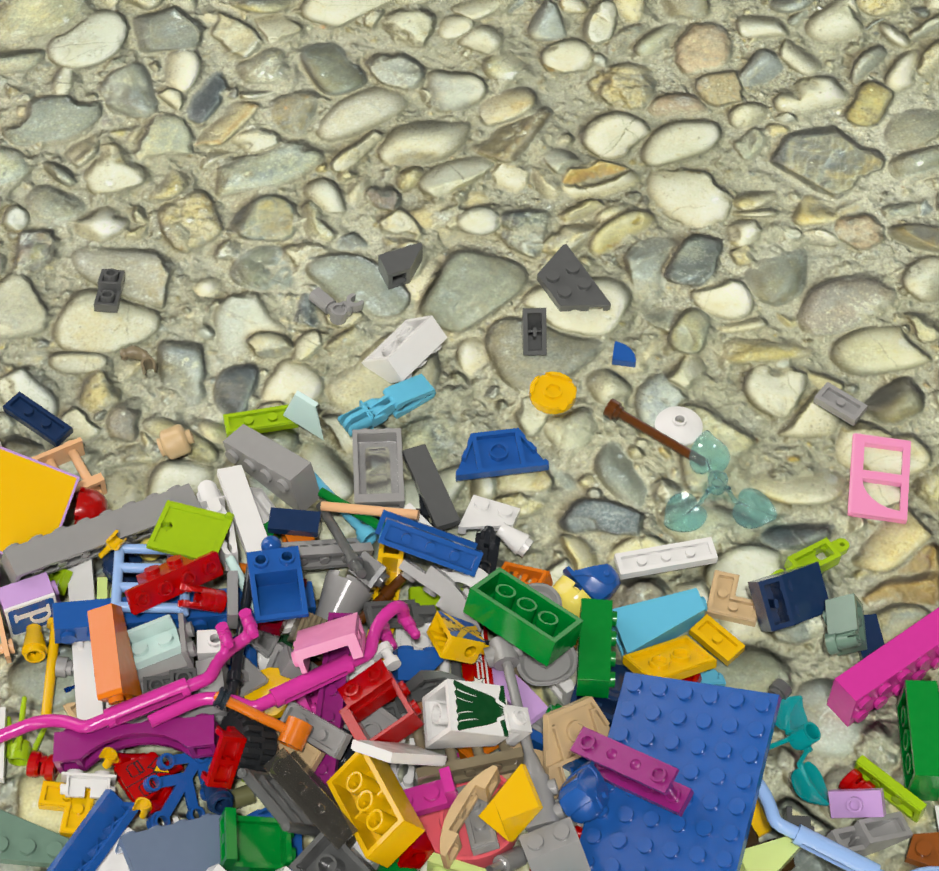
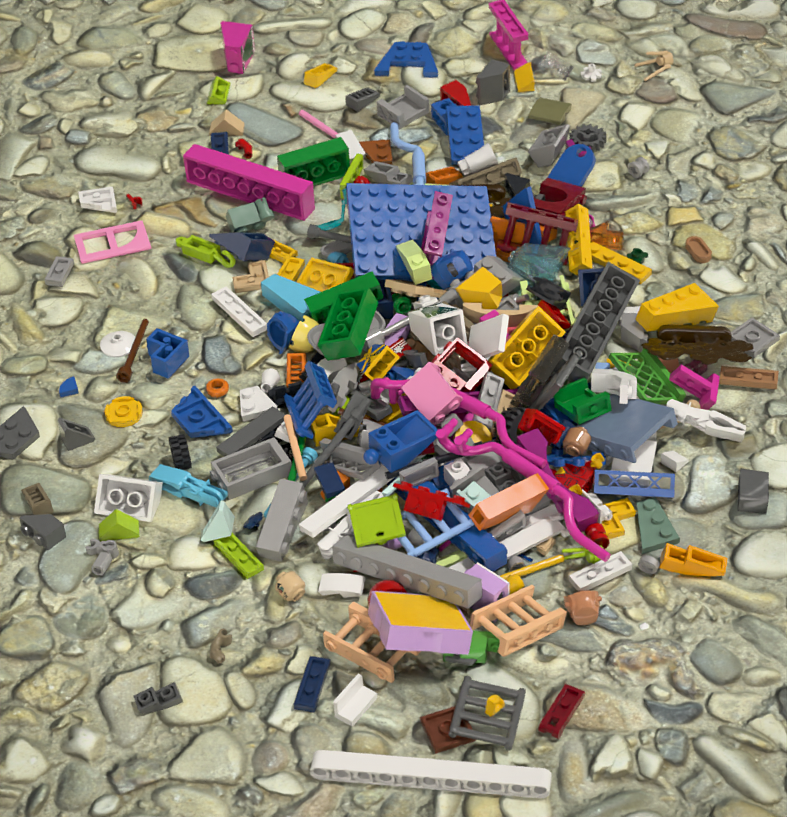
camera: 110 degrees left, 10 degrees down
yellow hand [98,530,127,558] -> none
red hinge [177,583,227,613] -> none
orange piece [212,686,313,752] -> none
clear light blue plant [664,430,777,532] -> none
lavender plate [828,788,886,818] -> none
none -> dark tan slope [21,483,54,515]
none -> lime slope [99,509,140,542]
none -> blue brick [146,328,190,379]
none -> black tyre [169,434,192,470]
none -> orange piece [206,378,229,398]
none -> dark blue plant [243,512,263,529]
none -> yellow tile [269,239,298,263]
none -> white slope [318,573,365,598]
none -> yellowish green slope [396,240,432,285]
none -> medium nougat head [563,427,591,457]

